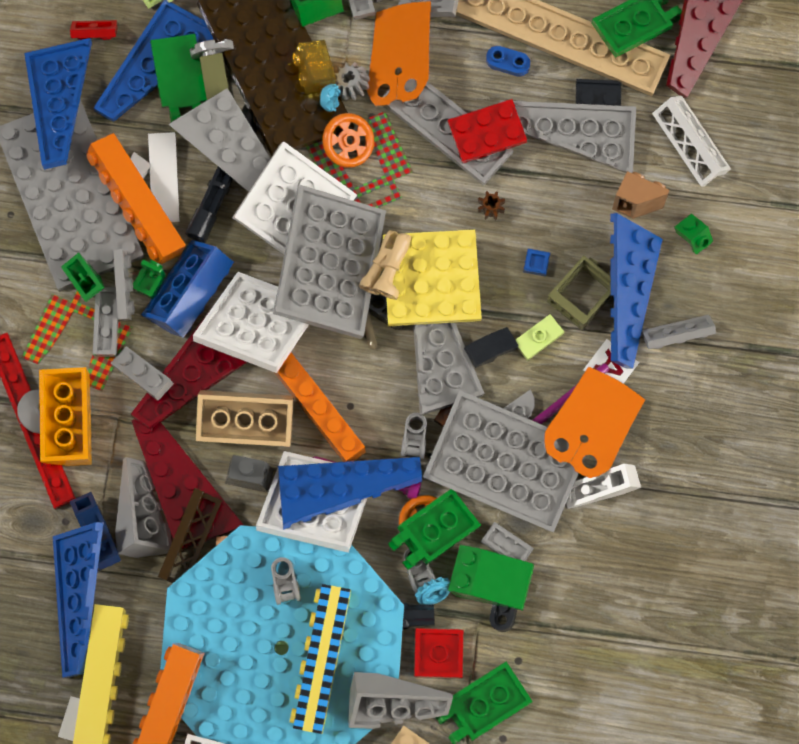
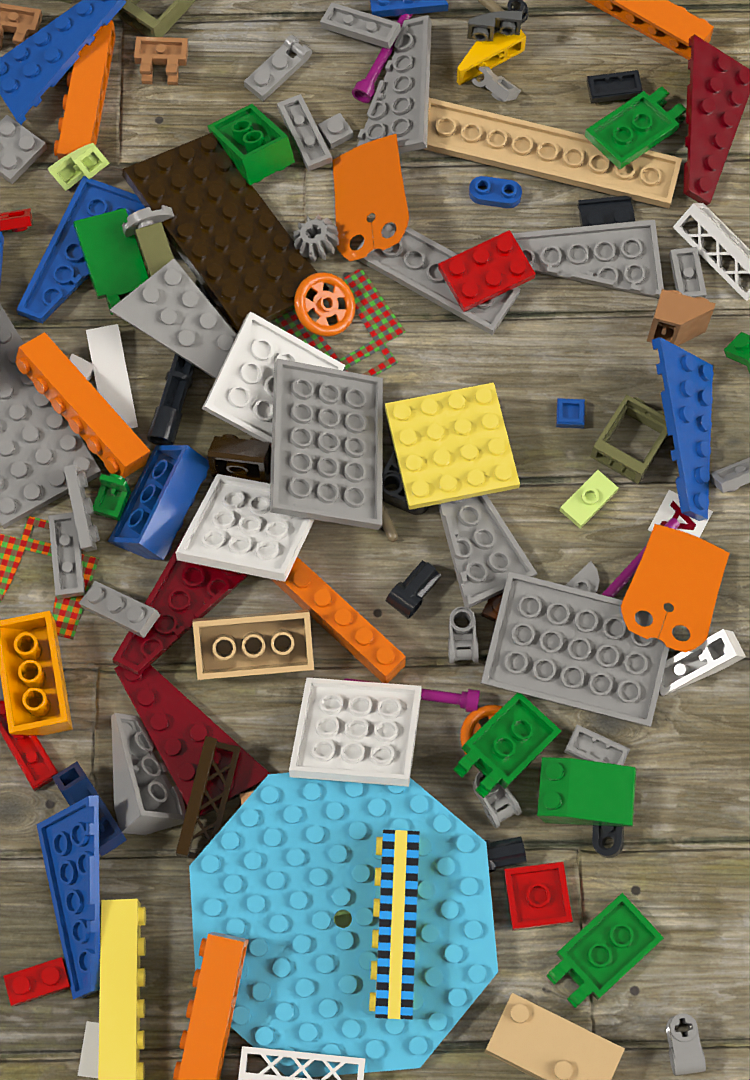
camera: 10 degrees left, 5 degrees down
green slope [61,253,104,302] -> none
dark grey torso [225,455,274,493] -> none
light grey piece [271,557,301,605] -> none
blue wing [278,457,422,530] -> none
clear yellow brick [293,40,336,94] -> none
medium azure plate [320,84,340,112] -> none
light grey wedge [348,672,453,729] -> none
tan piece [359,230,411,300] -> none
medium azure gear [415,577,450,605] -> none
black slope [464,327,519,368] -> none
reddish brown gear [478,191,505,220] -> none
none -> red plate [3,957,70,1007]
none -> dark brown slope [207,434,271,483]
none -> black piece [385,560,441,619]
none -> light grey plate [669,247,707,298]

